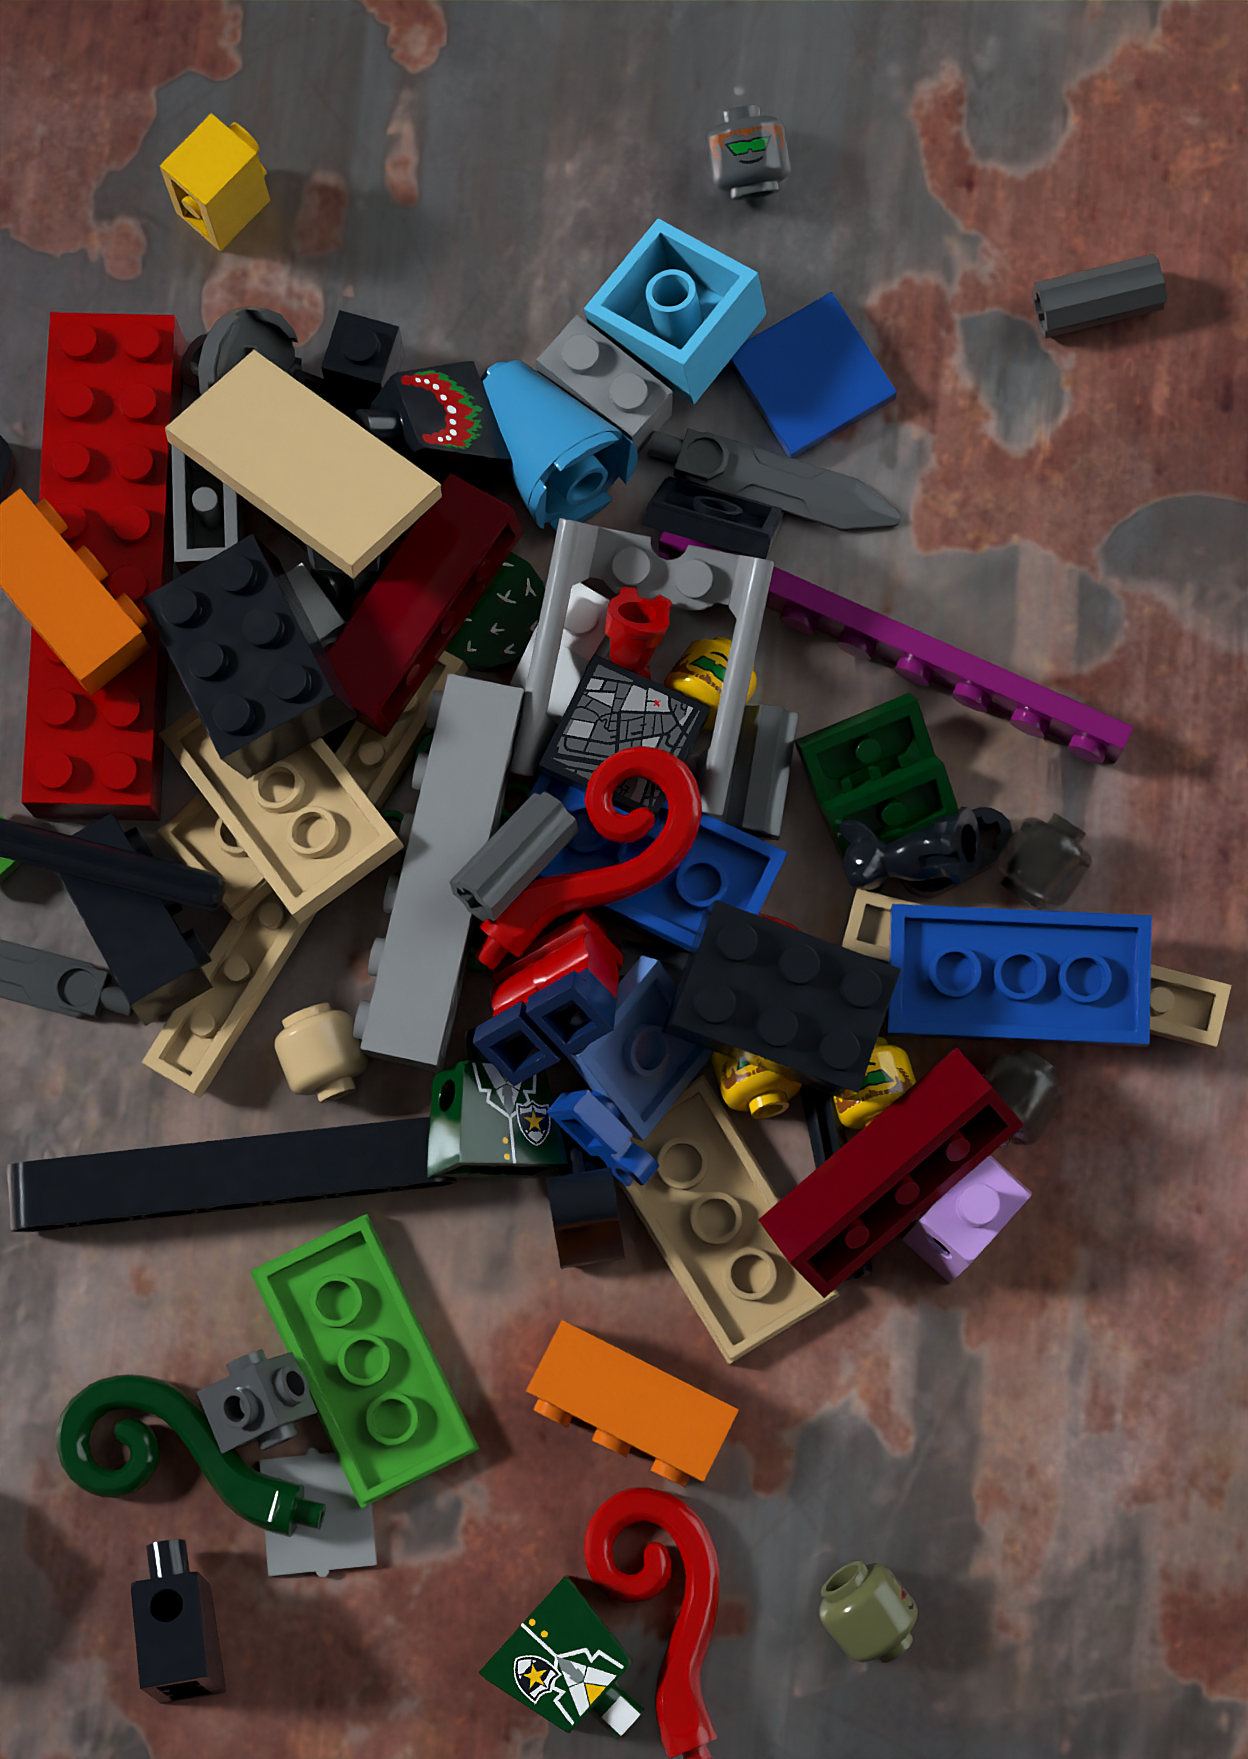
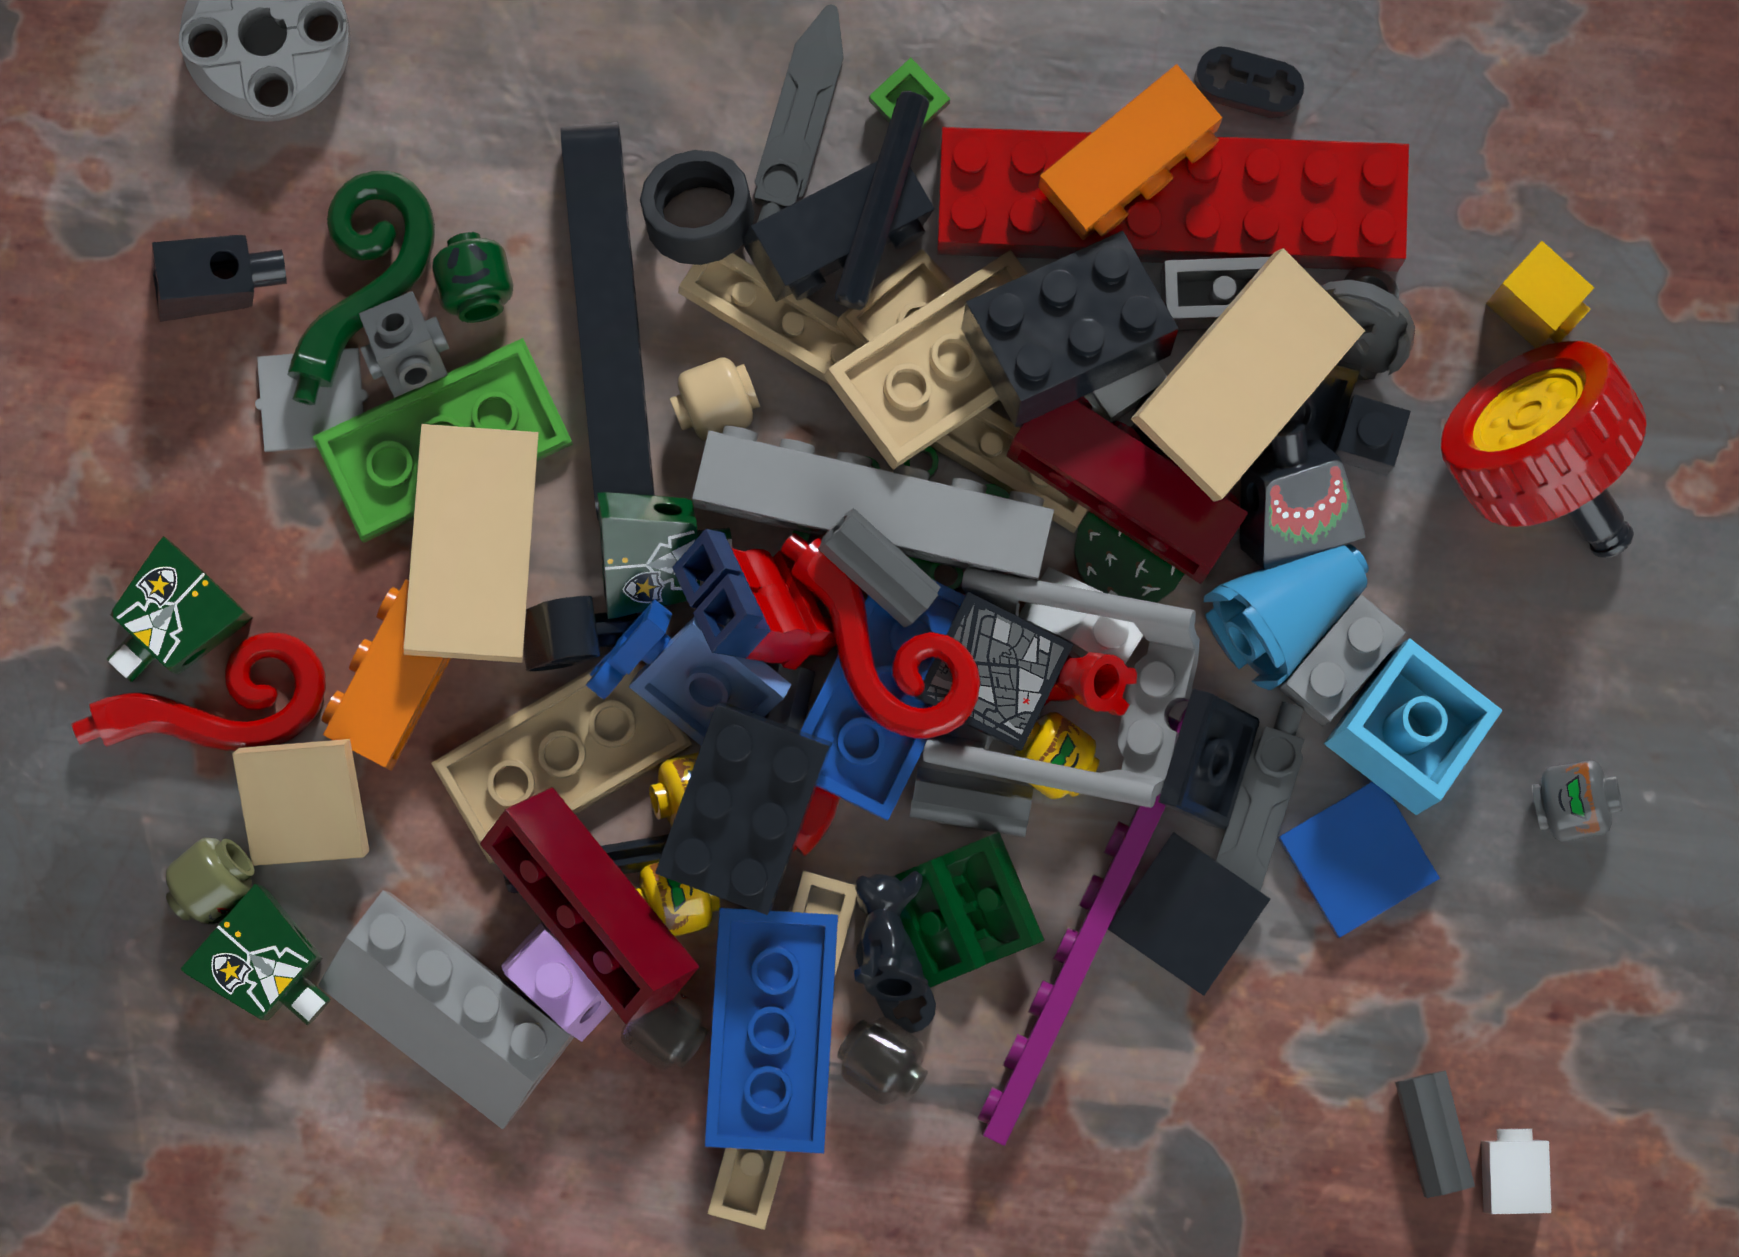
camera: 90 degrees right, 5 degrees up
none -> dark green torso [181,884,331,1026]
none -> tan tile [232,739,370,866]
none -> light grey slope [318,890,574,1129]
none -> tan tile [404,424,539,663]
none -> dark green head [432,232,513,323]
none -> black tyre [640,150,755,265]
none -> black tile [1108,832,1271,996]
none -> red wheel [1441,341,1647,558]
none -> white brick [1481,1129,1551,1214]

